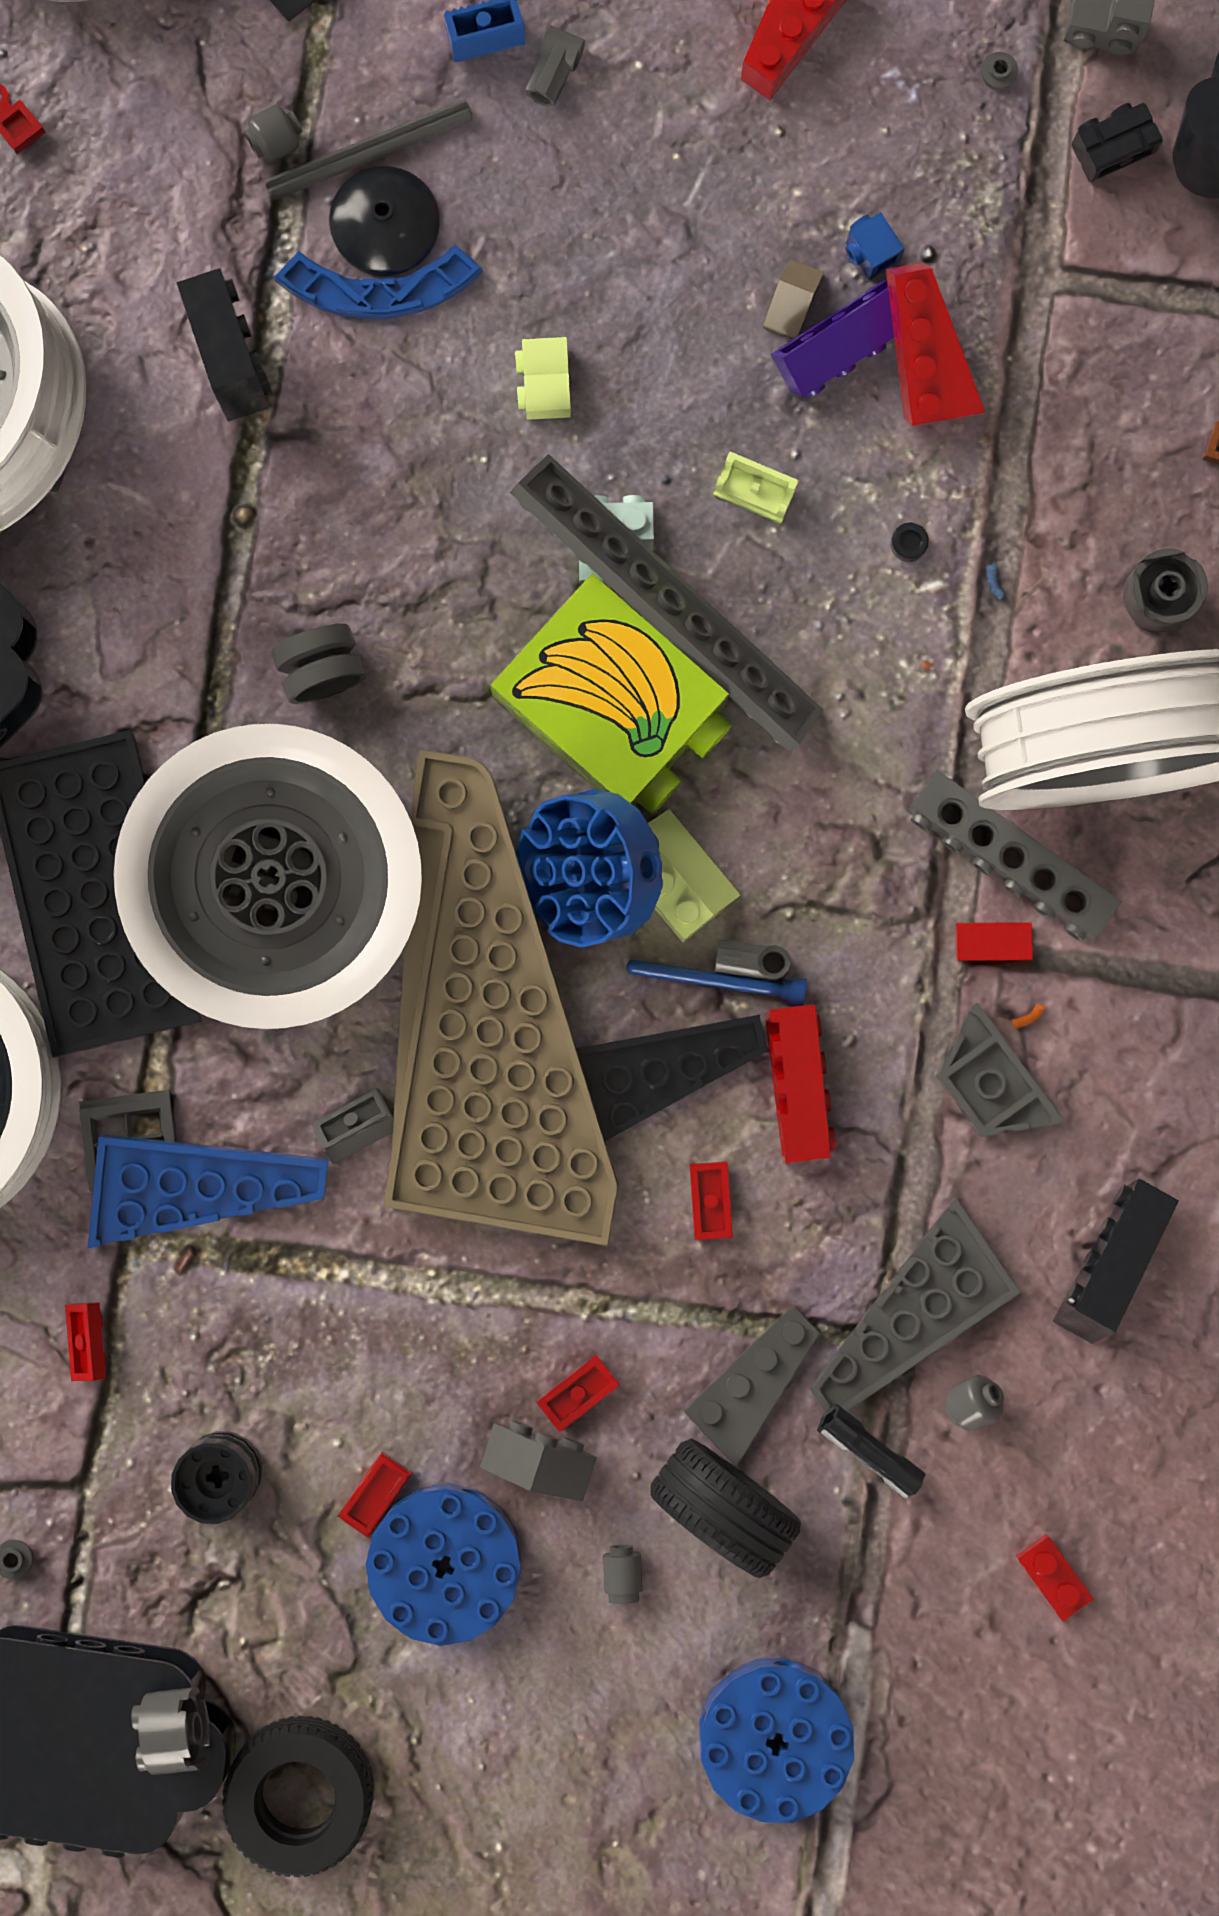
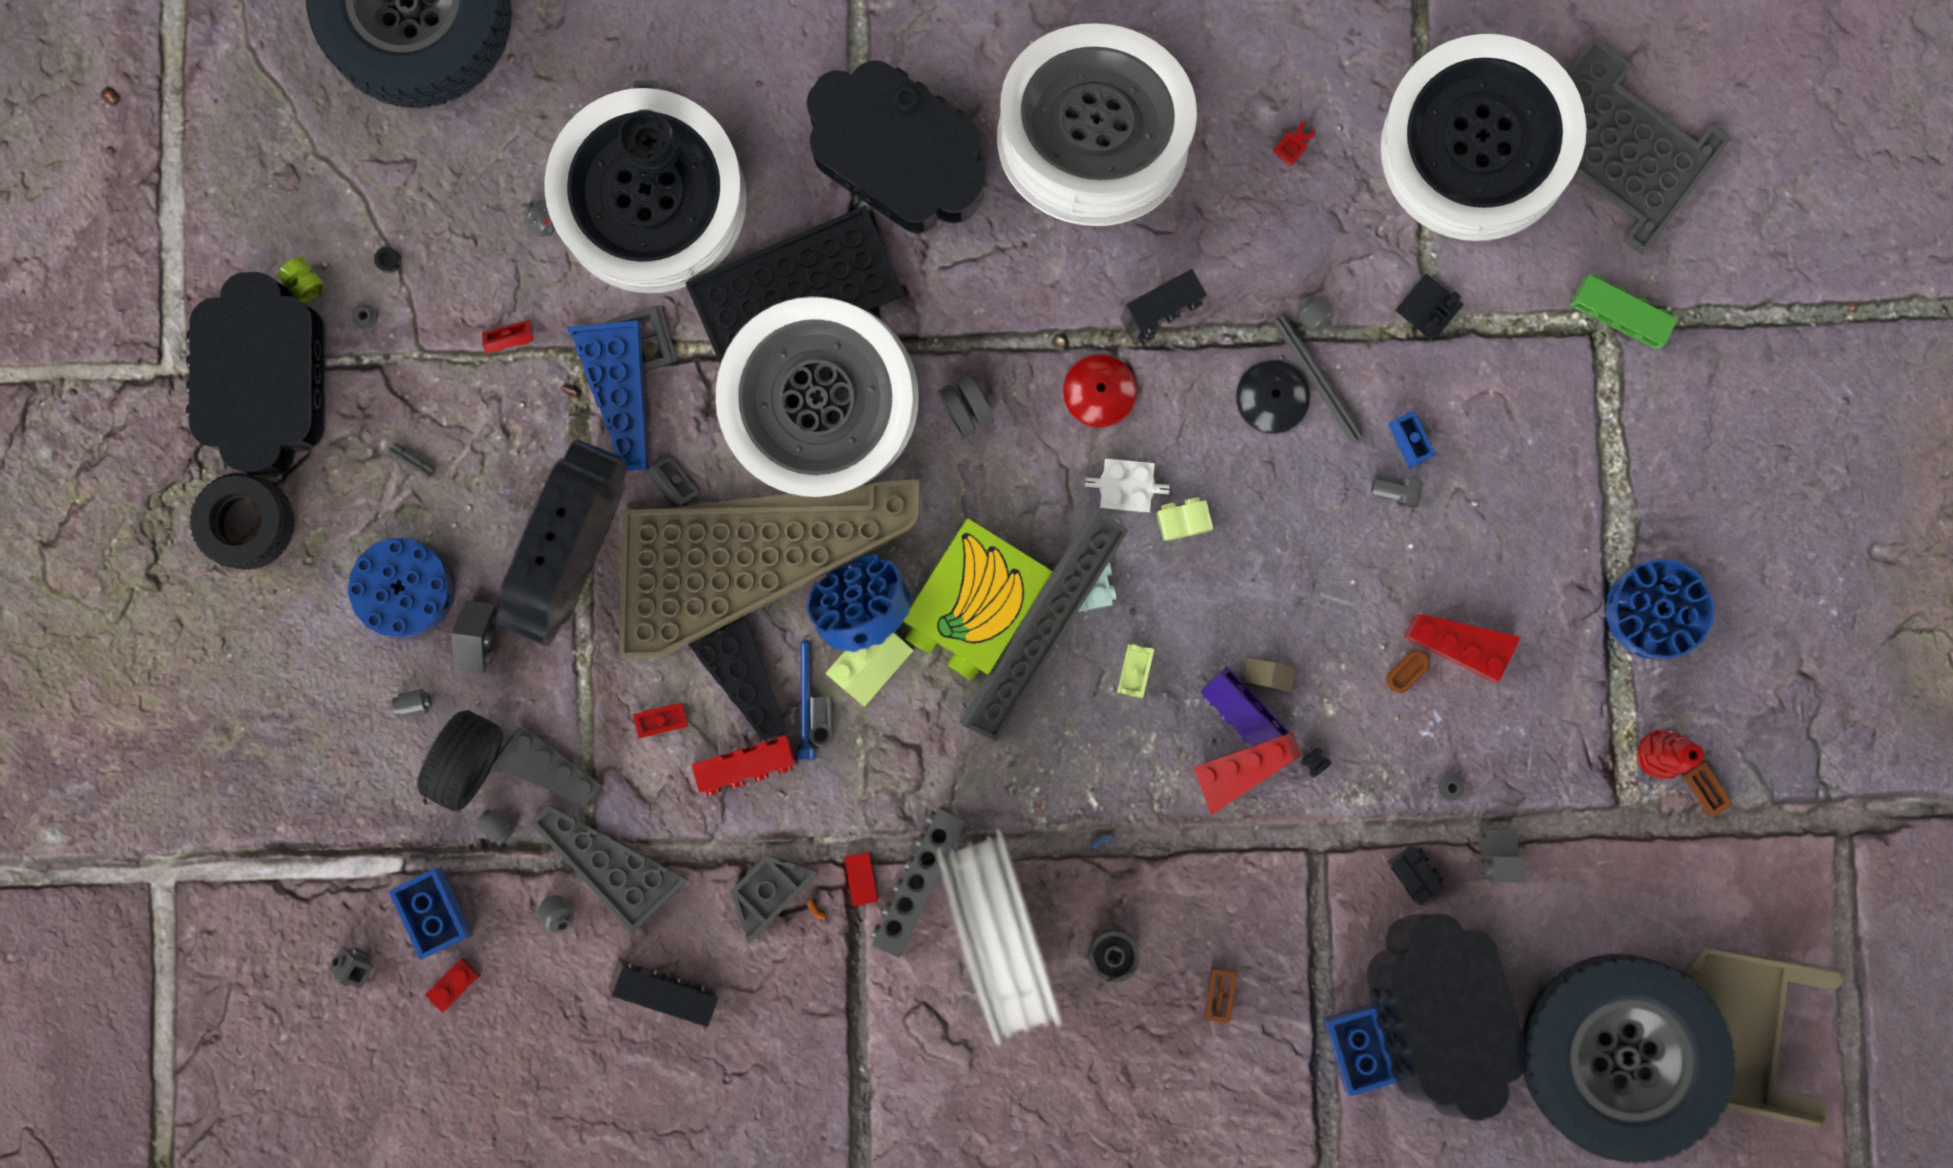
camera: 85 degrees right, 0 degrees up
dark grey brick [131,1687,210,1775] -> none
black wheel [171,1431,262,1524] -> none
blue tile [274,244,483,319] -> none
red tile [337,1451,413,1538] -> none
red plate [536,1354,620,1433] -> none
blue brick [699,1658,854,1823] -> none
black axle [817,1404,926,1500] -> none
blue brick [845,212,904,280] -> none
black tile [890,522,929,562] -> none
none -> dark grey brick [329,947,374,989]
none -> blue brick [388,867,473,960]
none -> dark grey axle [389,443,436,478]
none -> dark grey brick [477,809,514,846]
none -> black brick [496,439,627,646]
none -> red dish [1063,354,1137,428]
none -> white plate [1085,459,1170,513]
none -> black wheel [1300,747,1332,778]
none -> dark orange tile [1386,651,1430,693]

